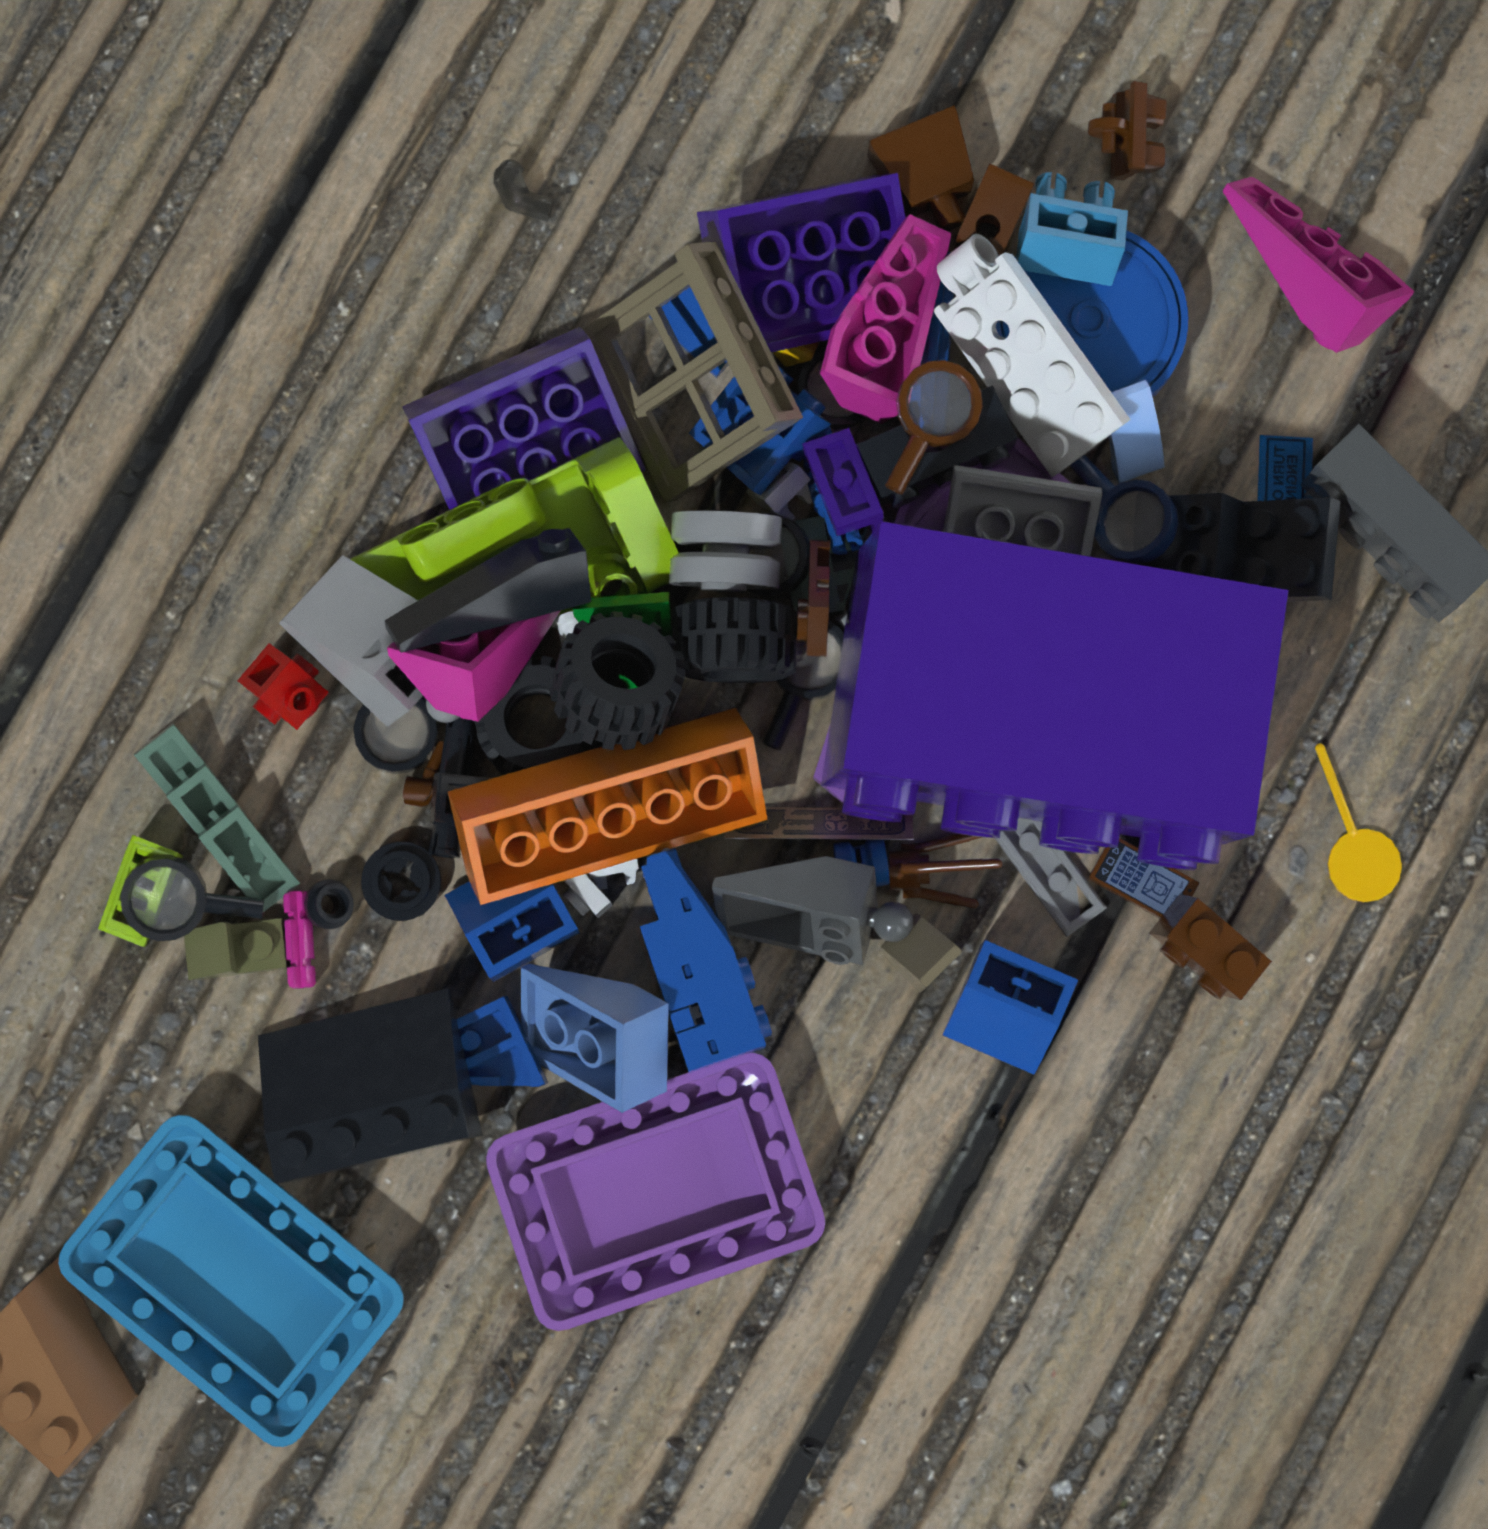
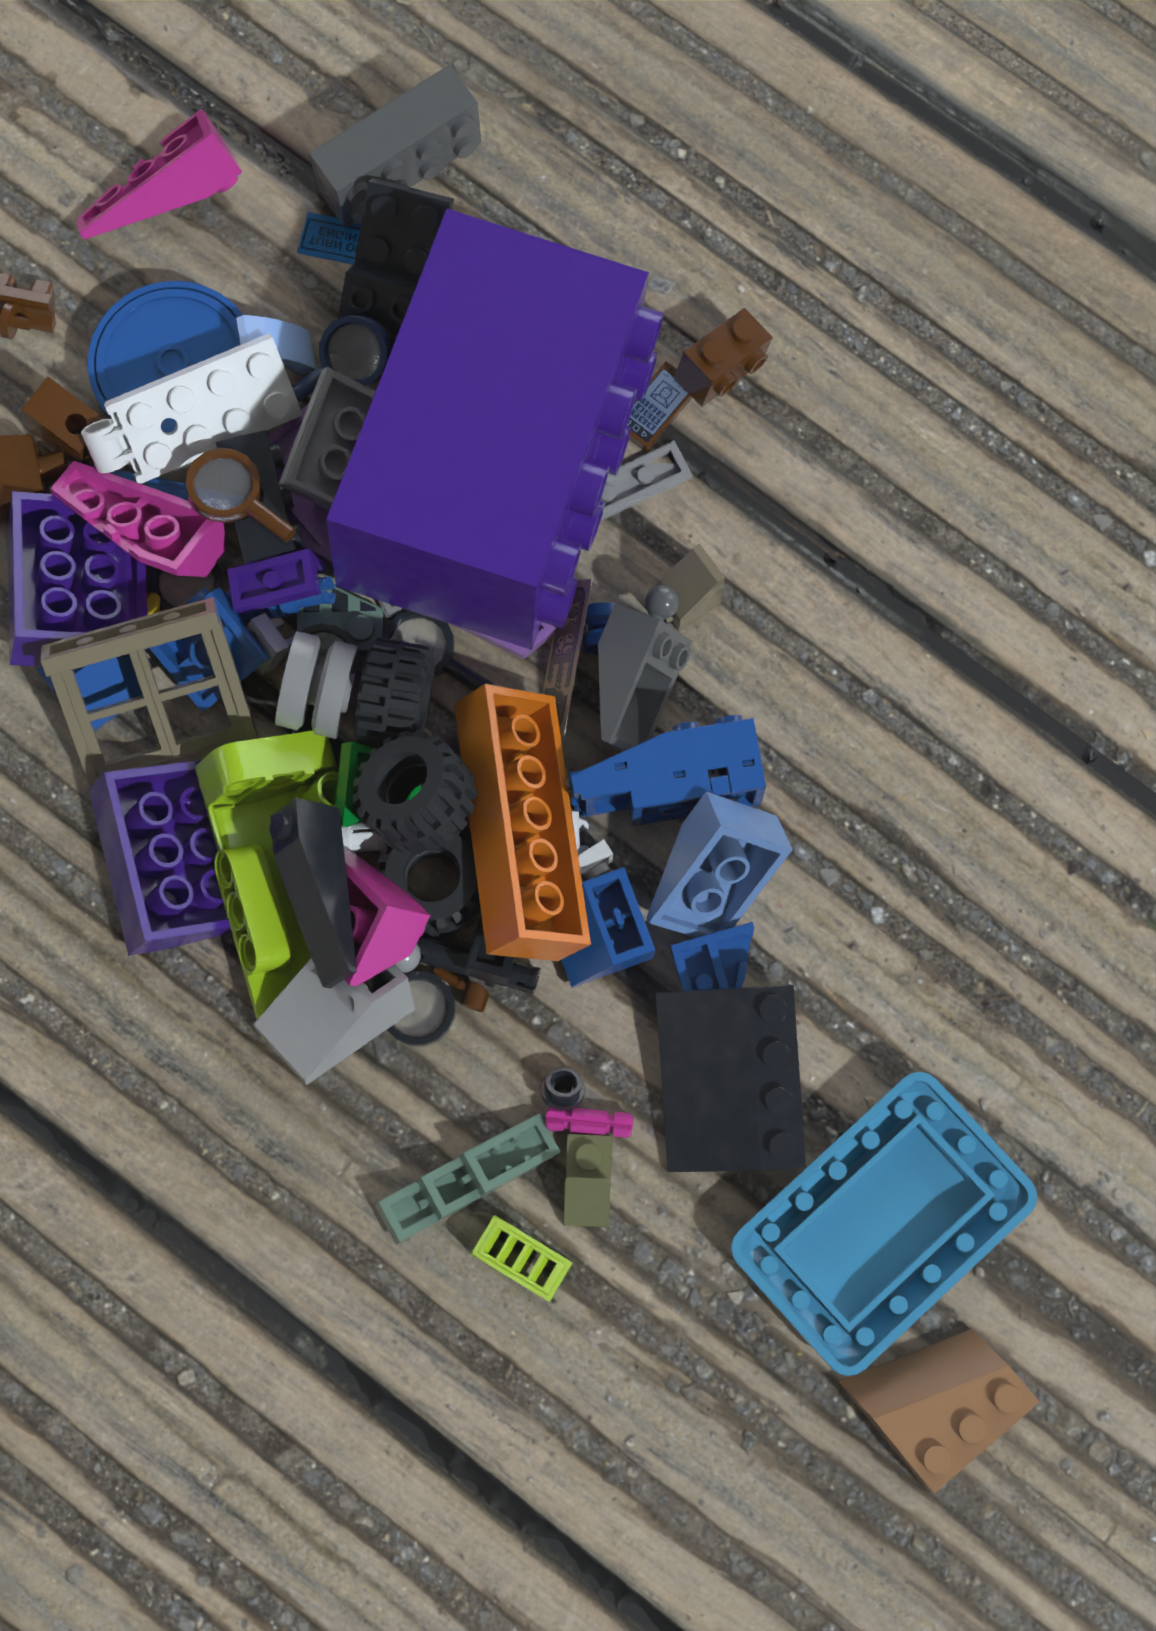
camera: 75 degrees left, 5 degrees down
piece [120,855,264,941] -> none
red brick [237,643,329,730] -> none
black gear [361,842,442,922] -> none
medium lavender wedge [486,1053,825,1331] -> none
reddish brown wing [797,539,830,657] -> none
reddish brown plant [889,834,1003,909] -> none
blue slope [942,940,1078,1075] -> none
dark azure brick [1016,172,1128,286] -> none
yellow piece [1315,743,1402,903] -> none

